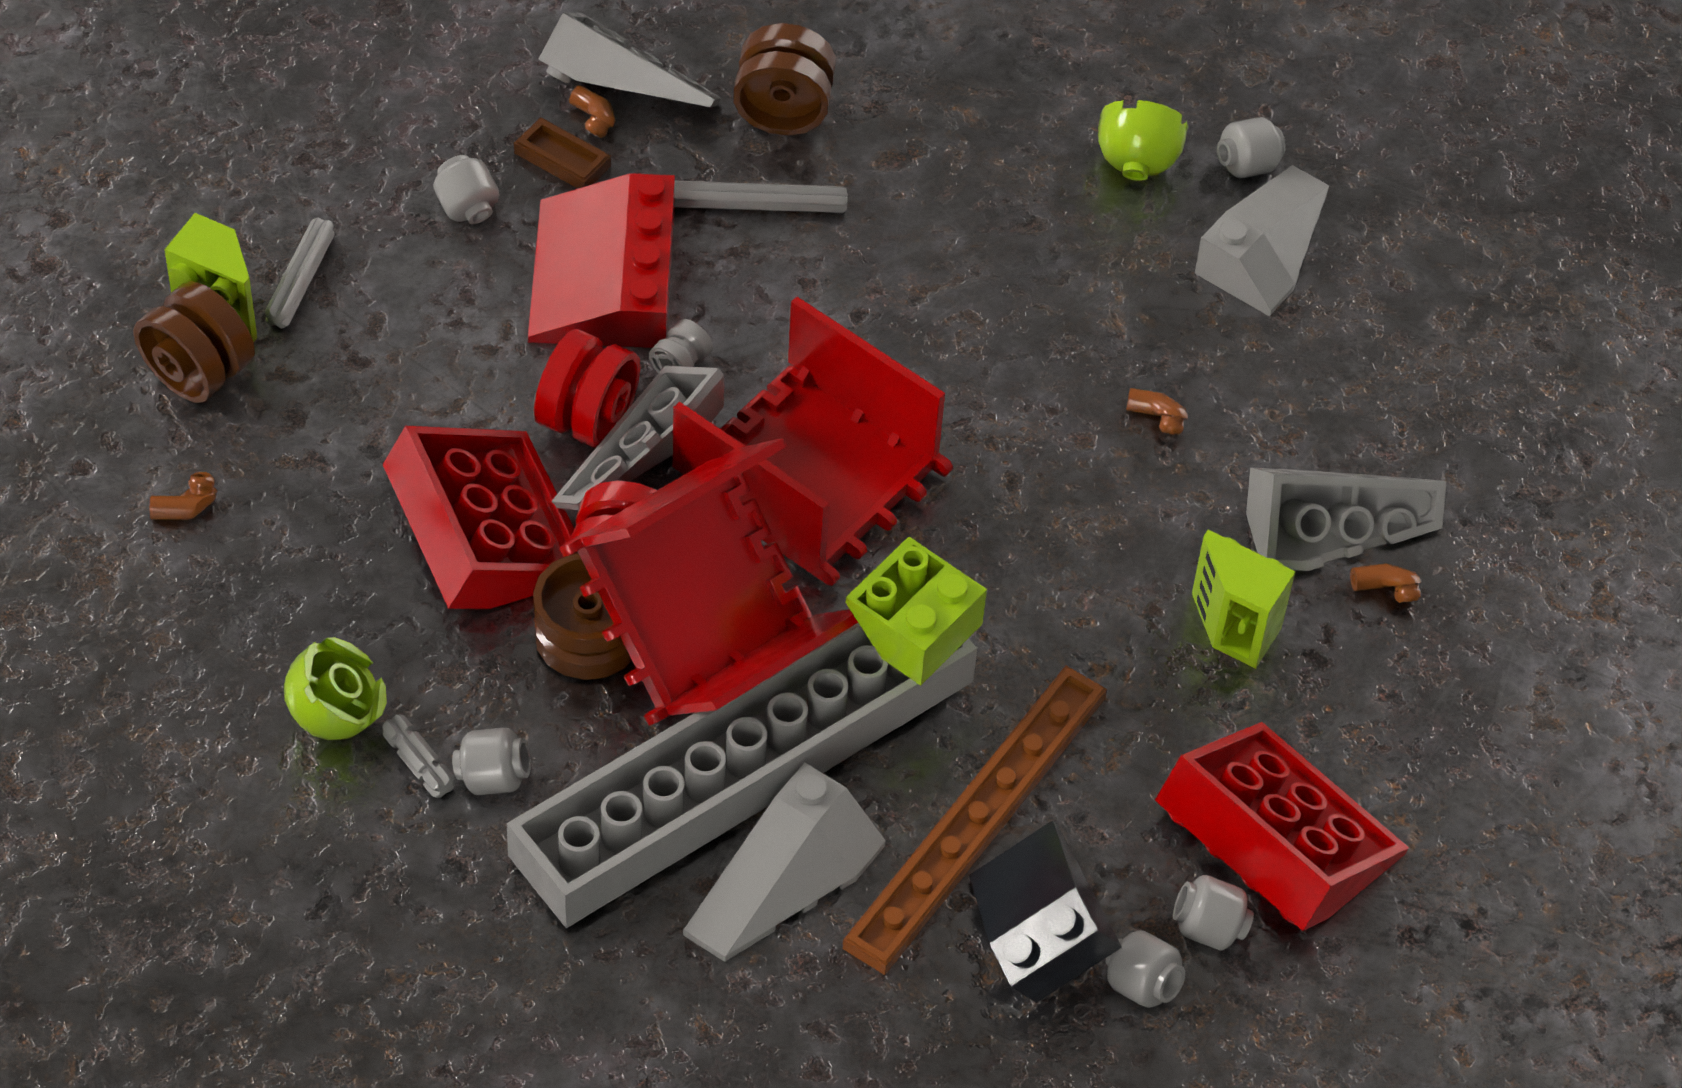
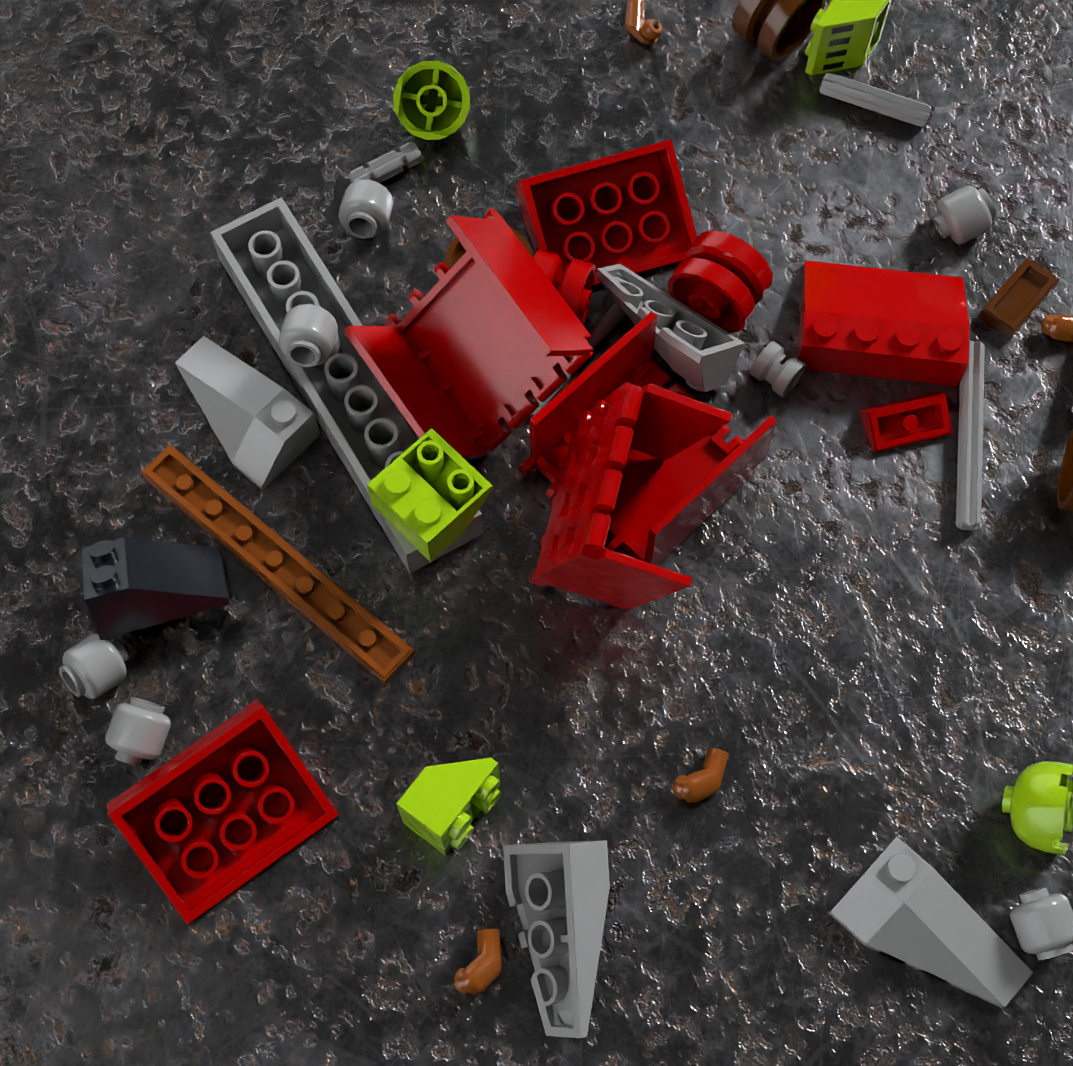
camera: 100 degrees right, 15 degrees up
none -> light grey head [279,304,338,367]
none -> red windscreen [530,382,733,611]
none -> red slope [859,392,953,452]

